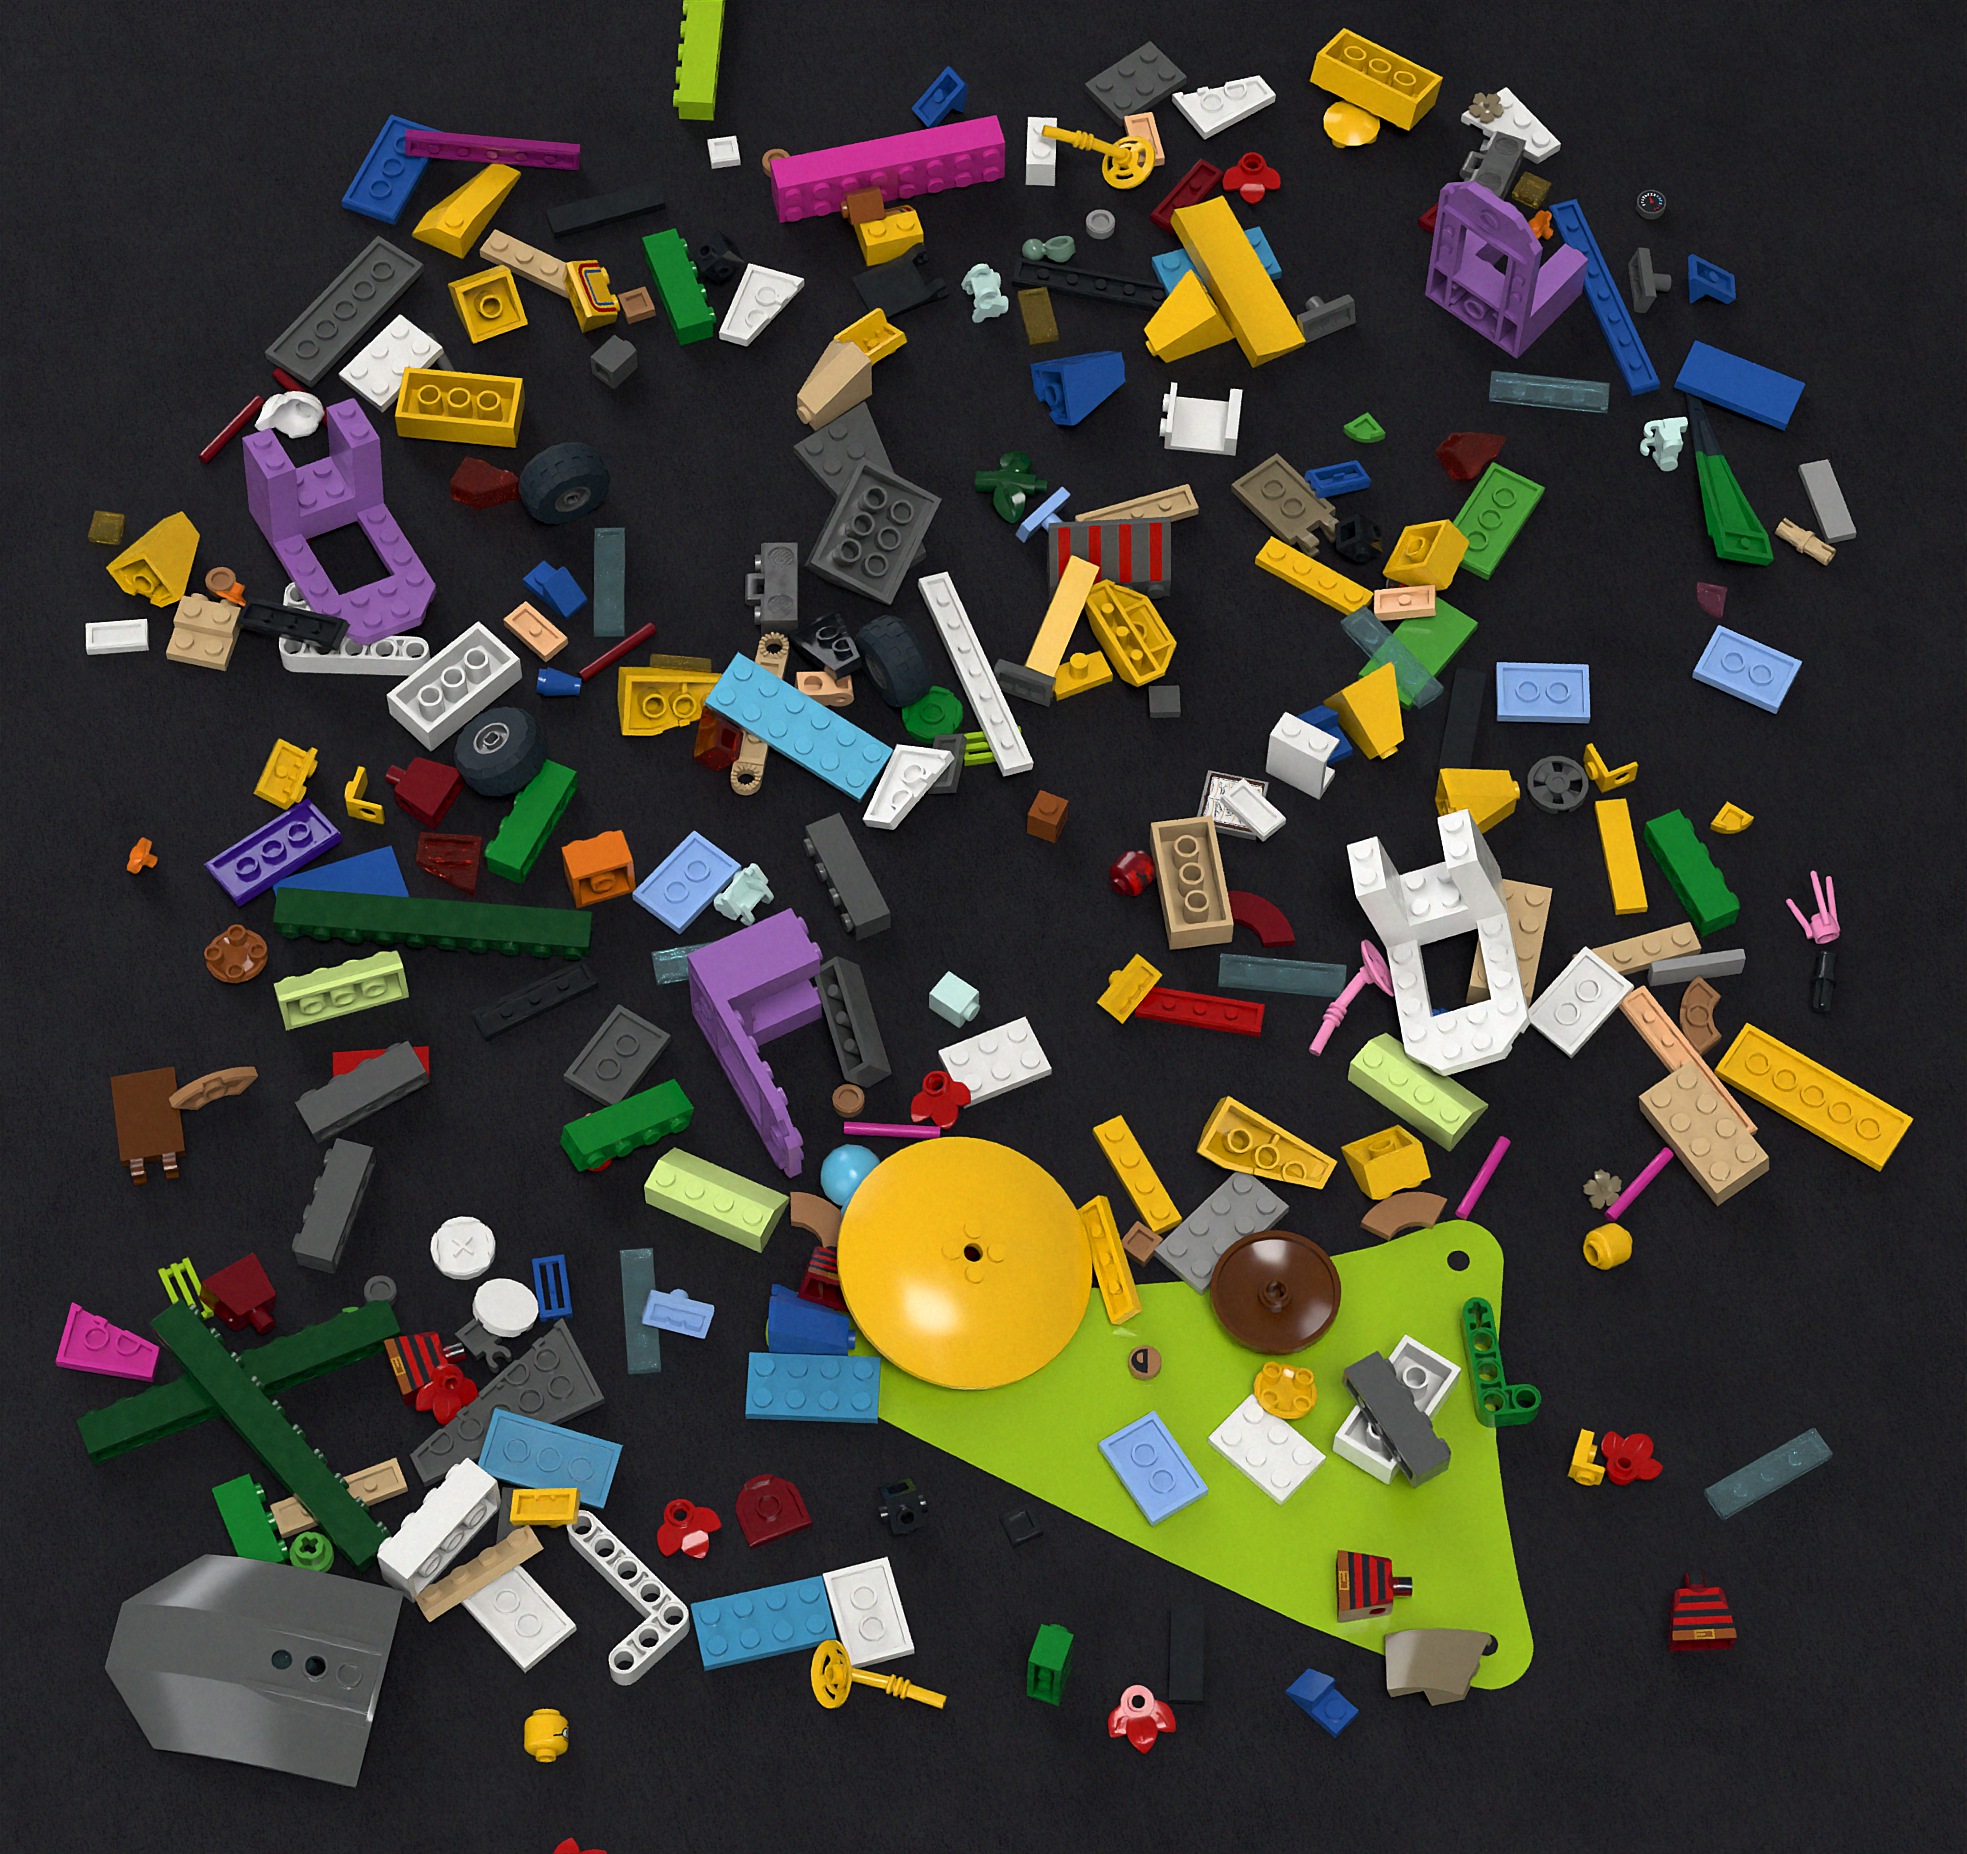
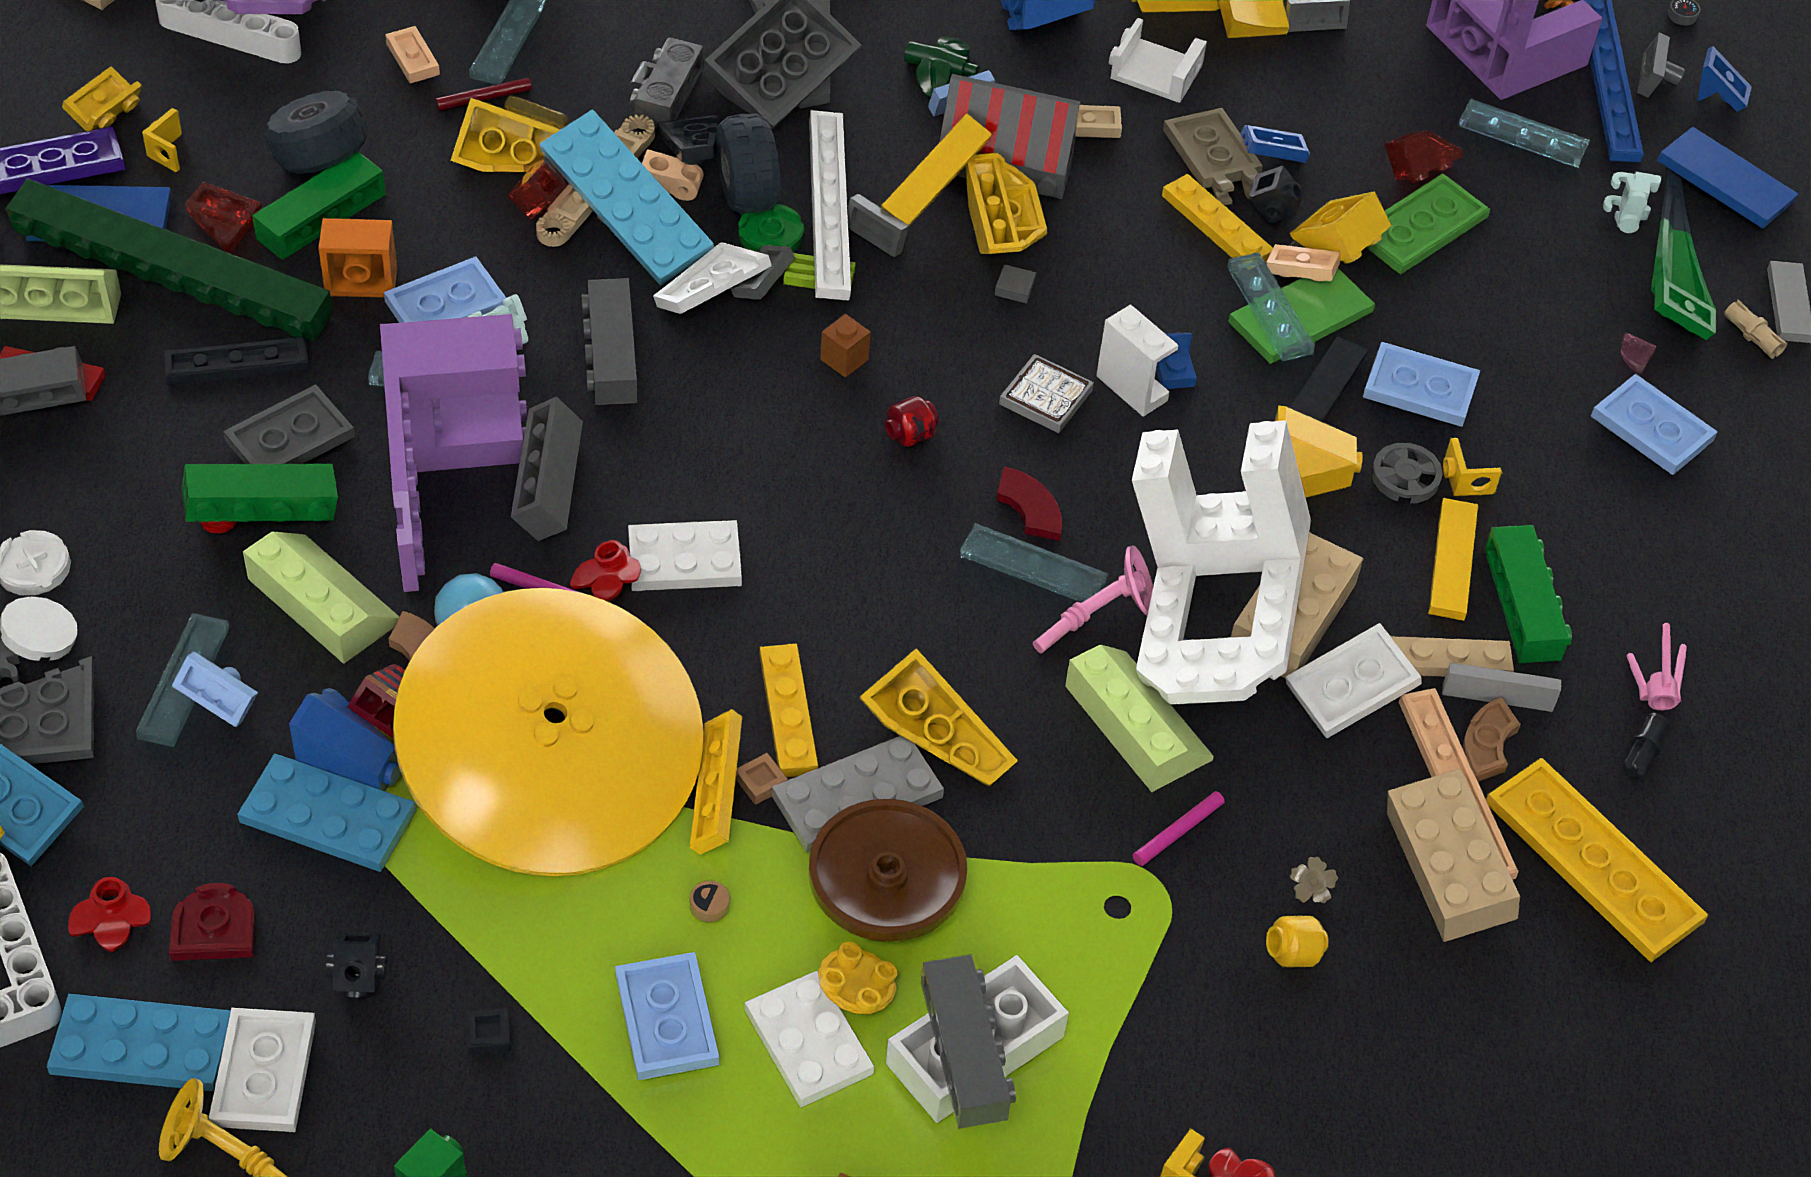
camera: 15 degrees right, 10 degrees down
dark red torso [385,757,465,831] -> none
white brick [387,621,522,751] -> none
blue slope [523,561,588,620] -> none
blue tile [532,1254,573,1322] -> none
blue cone [536,667,582,697] -> none
medium nougat tile [832,1084,865,1118] -> none
light aqua brick [929,971,980,1028] -> none
yellow tile [1054,651,1113,701] -> none
yellow tile [1097,954,1162,1024] -> none
red tile [1135,986,1265,1037] -> none
tan brick [1150,815,1234,950] -> none
white tile [1220,778,1286,842] -> none
yellow slope [1323,662,1404,760] -> none
yellow slope [1341,1125,1431,1200] -> none
bright green tile [1343,412,1386,443] -> none
medium nougat tile [1360,1192,1448,1241] -> none
green beam [1460,1297,1541,1427] -> none
dark pink bar [1604,1147,1674,1222] -> none
yellow tile [1710,802,1754,834] -> none

